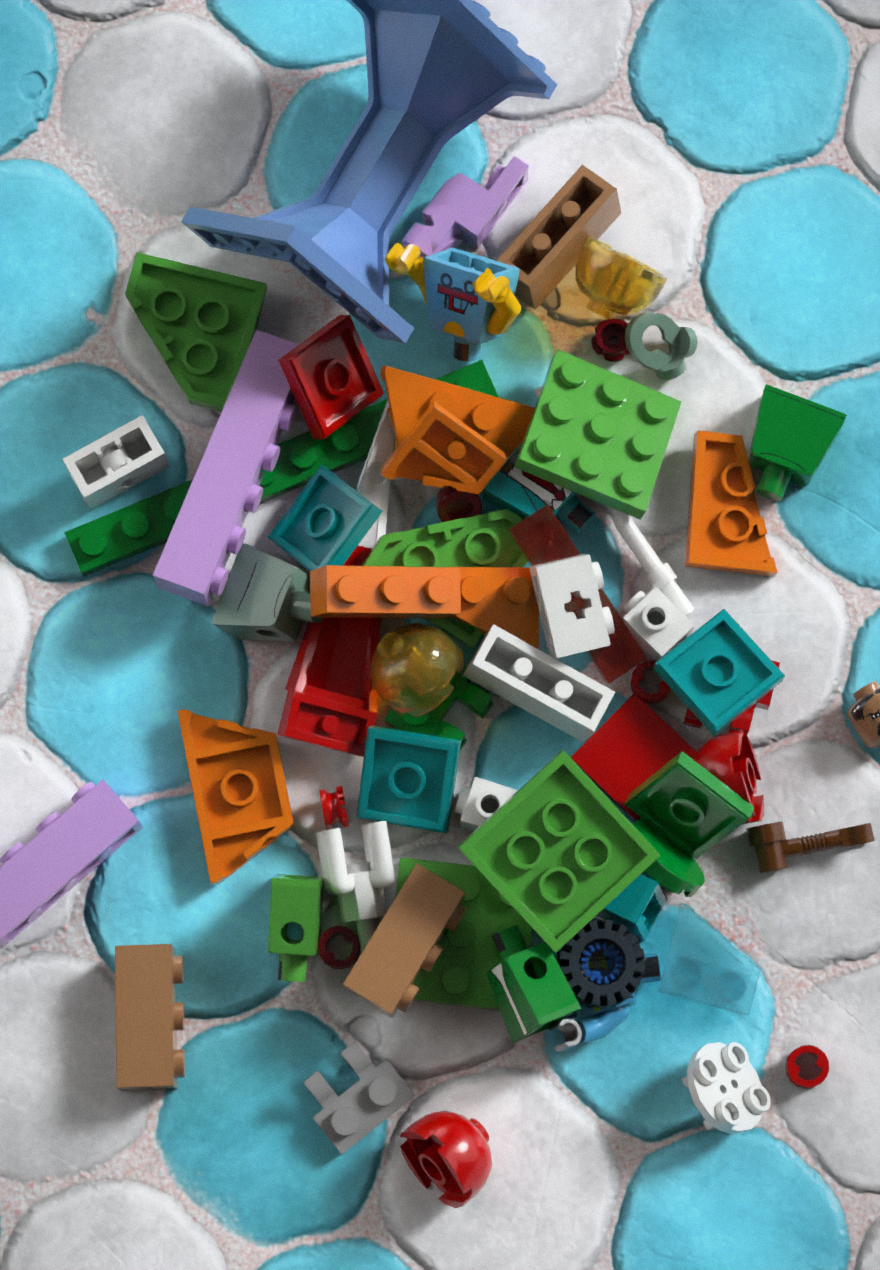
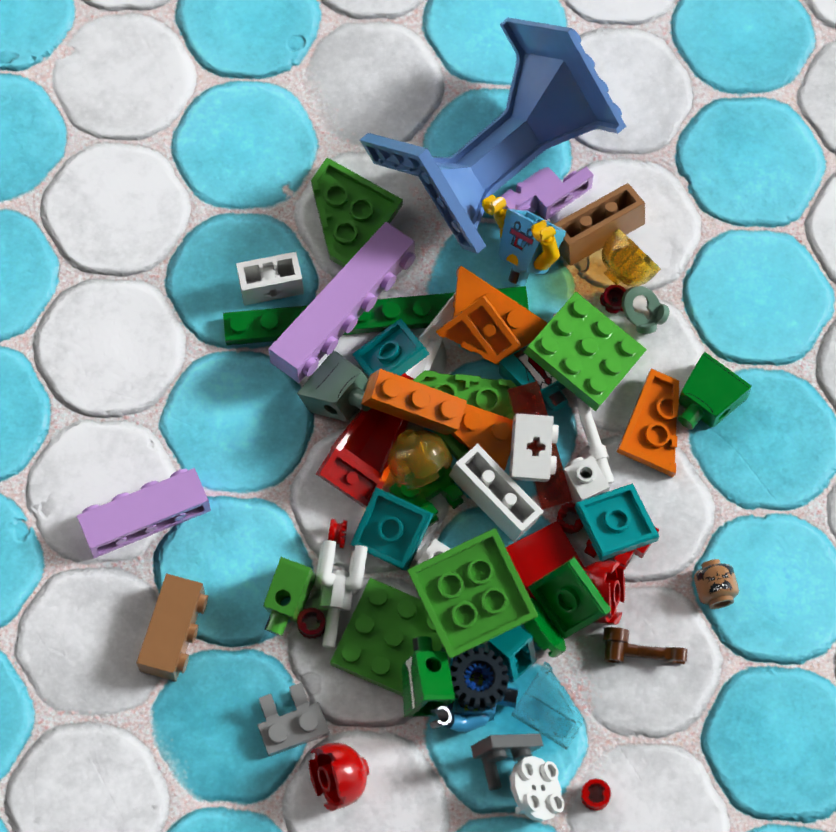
camera: 15 degrees right, 10 degrees down
orange wing [177,709,295,886] -> none
red tile [278,315,384,439] -> none
medium nougat brick [343,863,468,1018] -> none
dark red tile [435,486,482,522] -> none
none -> dark grey plate [470,734,544,790]

